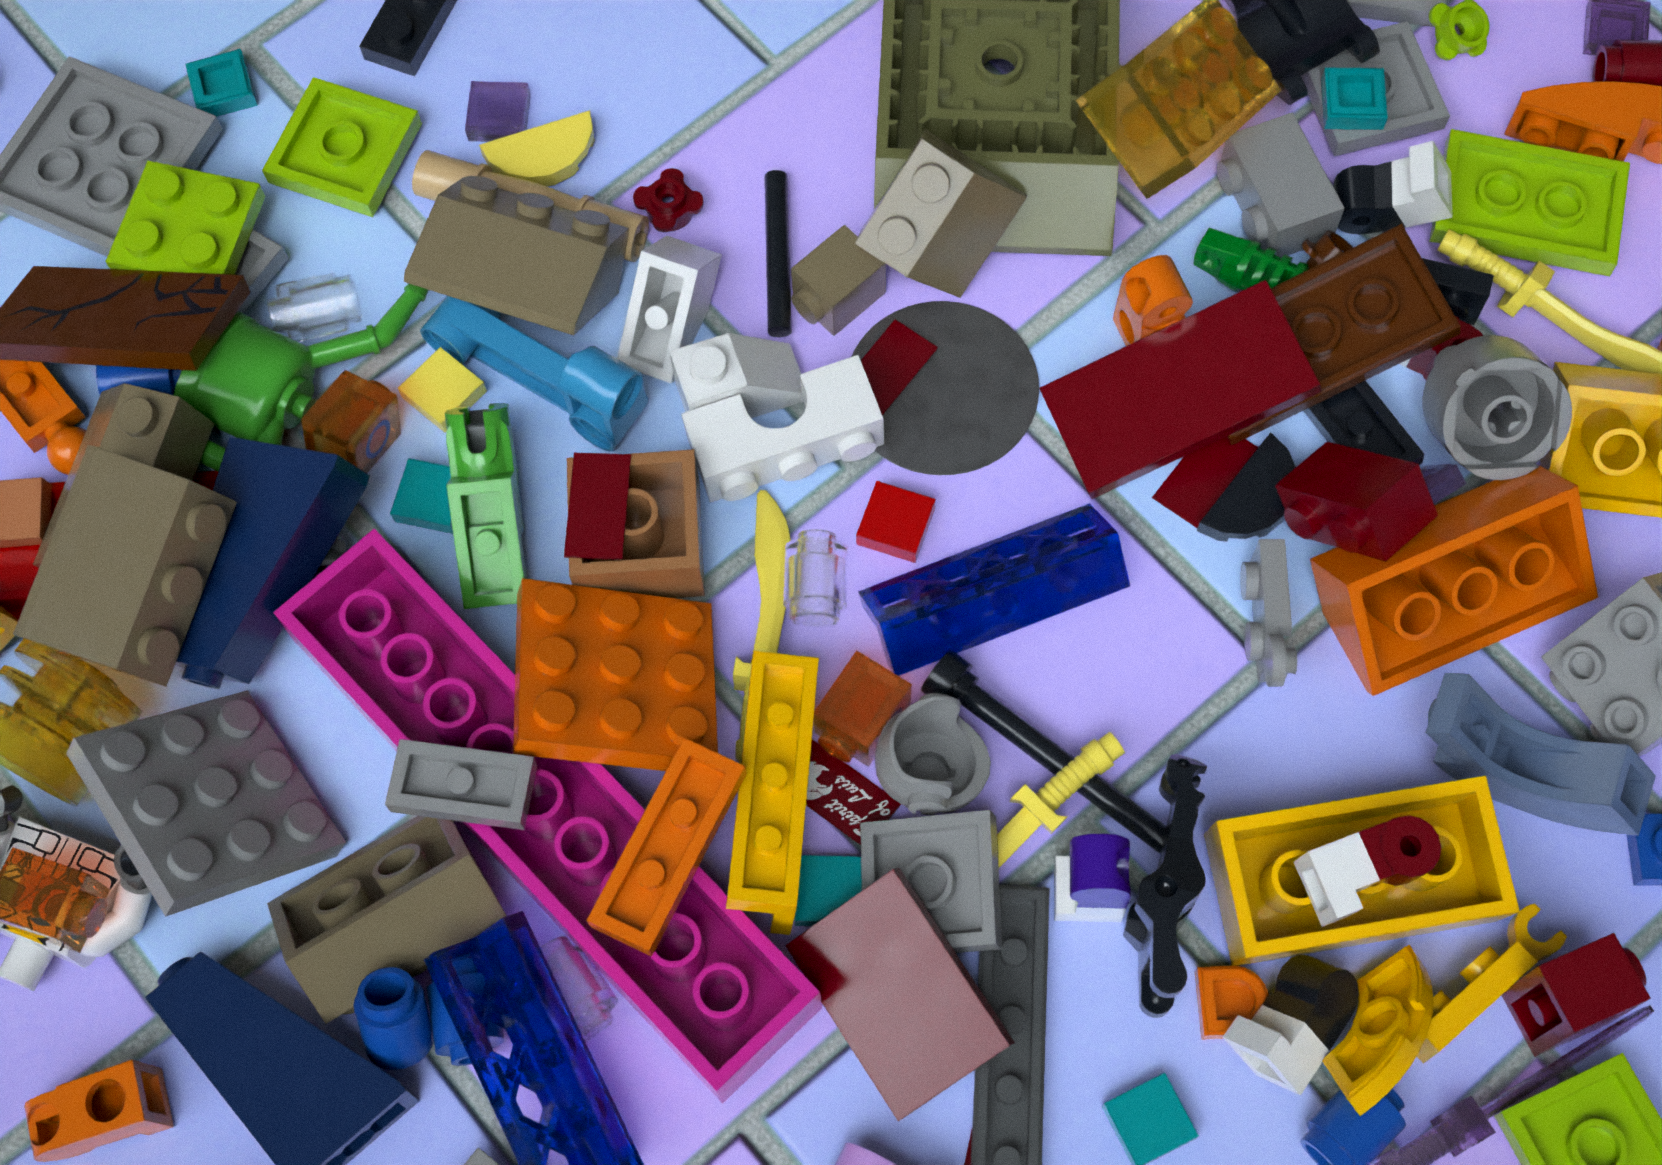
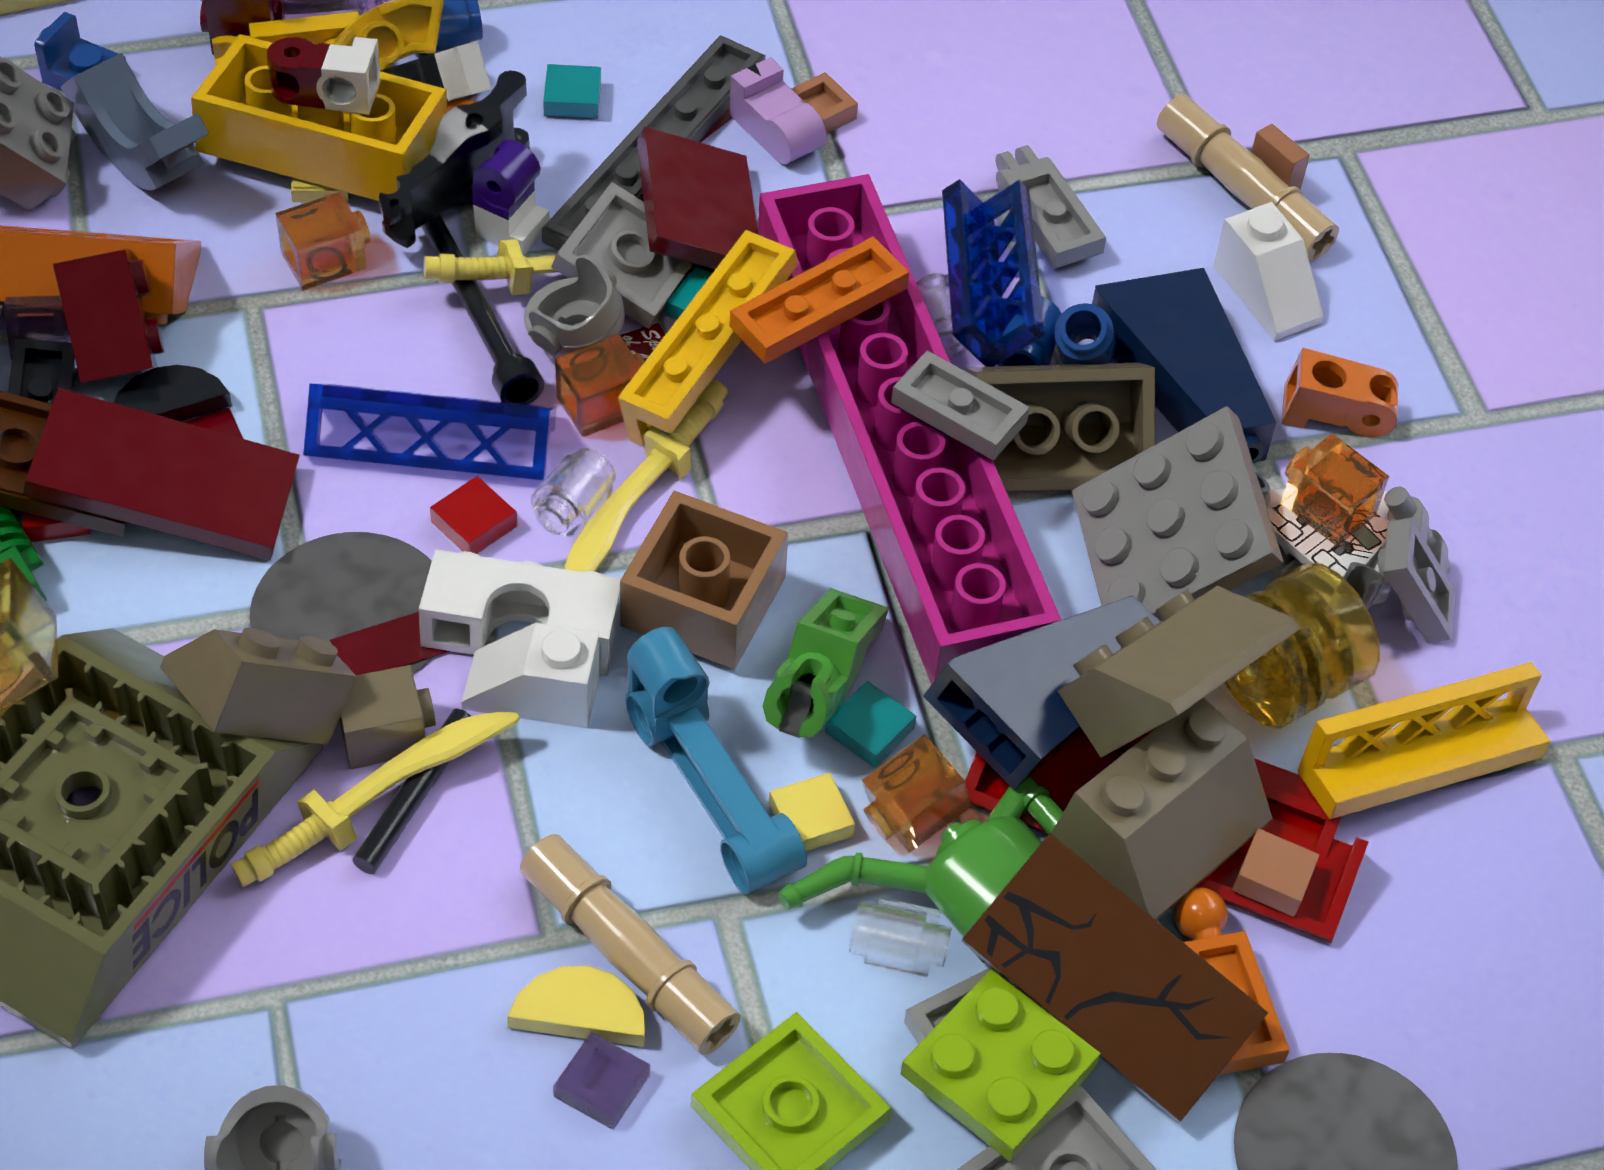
camera: 160 degrees left, 15 degrees down
dark tan slope [404,176,629,336] -> none
orange plate [513,578,718,771] -> none
dark red sticker [564,452,631,560] -> none
white slope [617,236,722,383] -> none
dark red plate [633,168,704,232] -> none
orange leg [1113,255,1193,346] -> none
light grey hinge [1240,539,1297,687] -> none
none -> light yellow sword [230,712,520,887]
none -> clear orange brick [275,192,371,291]

